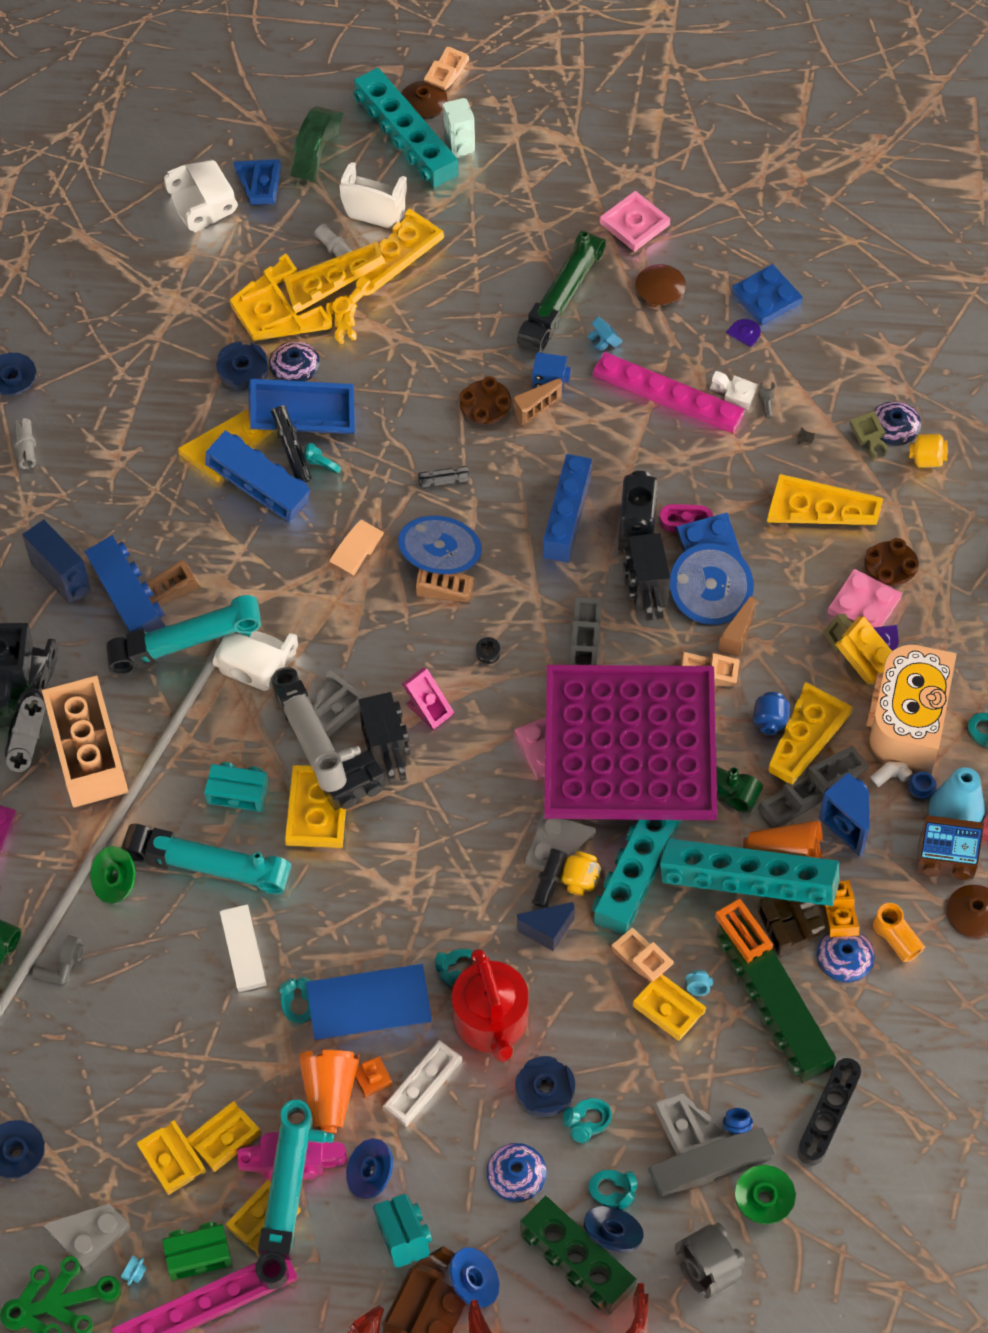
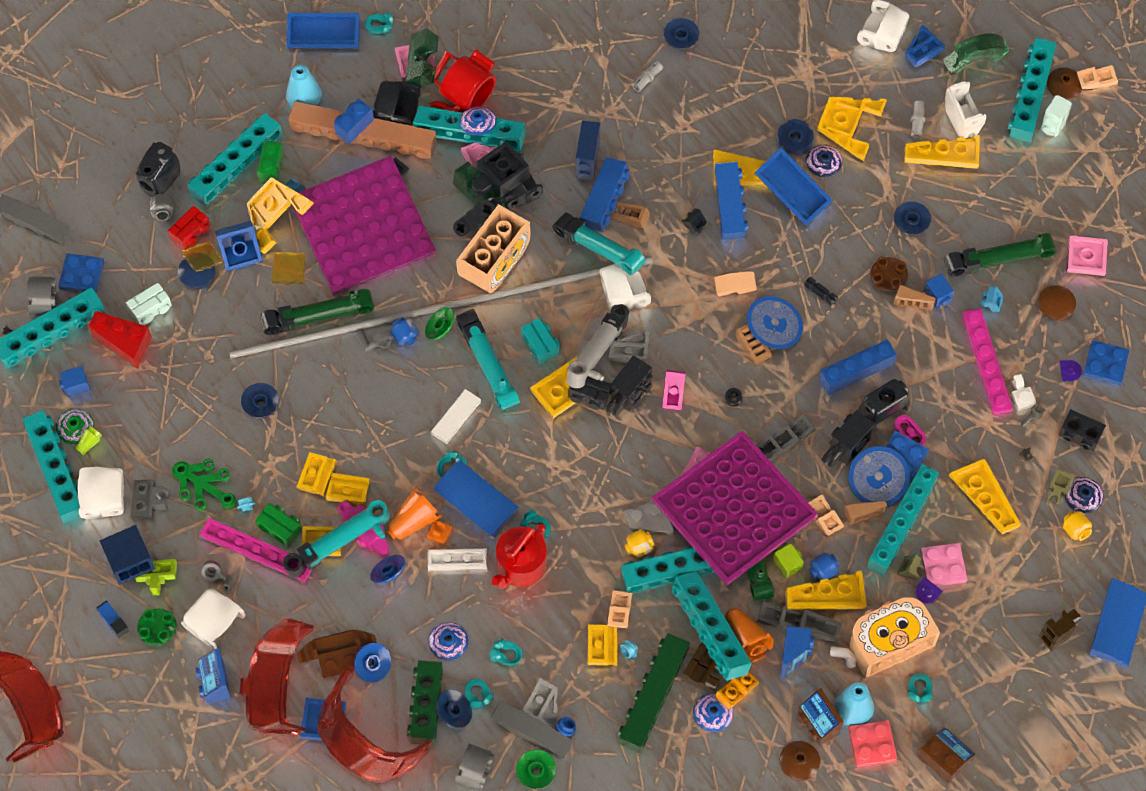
camera: 50 degrees right, 5 degrees up
light grey wing [44,1204,131,1270] -> none
black pin [270,405,312,483] -> none
yellow wing [284,242,385,314] -> none
teal piece [304,443,342,474] -> none
yellow piece [326,275,376,344] -> none
teal brick [373,1194,432,1268] -> none
dark blue plate [515,1056,575,1117] -> none
dark blue slope [517,902,575,951] -> none
black pin [531,848,568,908] -> none
orange tile [715,899,773,963] -> none
black beam [798,1058,861,1166] -> none
yellow plate [835,616,892,684] -> none
reddish brown dish [864,538,919,585] -> none
light orange piece [872,903,925,963] -> none
blue plate [908,771,937,799] -> none
none -> blue head [391,317,419,346]
none -> black tile [682,208,707,235]
none -> lime brick [773,544,804,579]
none -> teal brick [867,464,939,577]
none -> dark blue dish [894,202,931,235]
none -> black brick [1058,409,1106,452]

